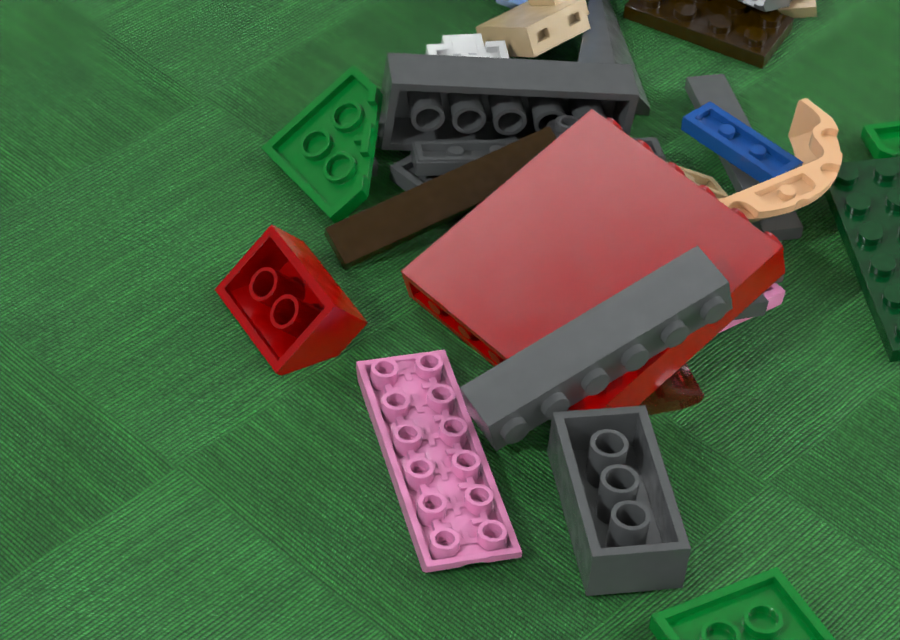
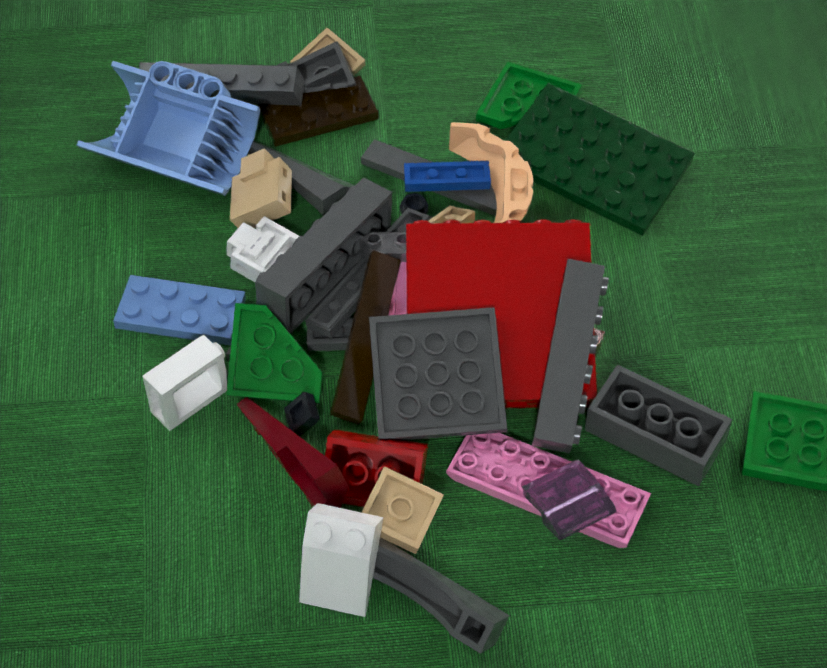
camera: 45 degrees left, 10 degrees up
none -> medium blue plate [113,275,246,345]
none -> white window [142,334,228,431]
none -> dark red wedge [237,397,349,508]
none -> black plate [284,392,320,437]
none -> white slope [299,503,383,617]
none -> tan plate [361,466,444,554]
none -> dark grey plate [369,307,507,440]
none -> dark grey arch [373,538,510,654]
none -> black plate [400,193,428,215]
none -> clear purple slope [522,459,616,540]

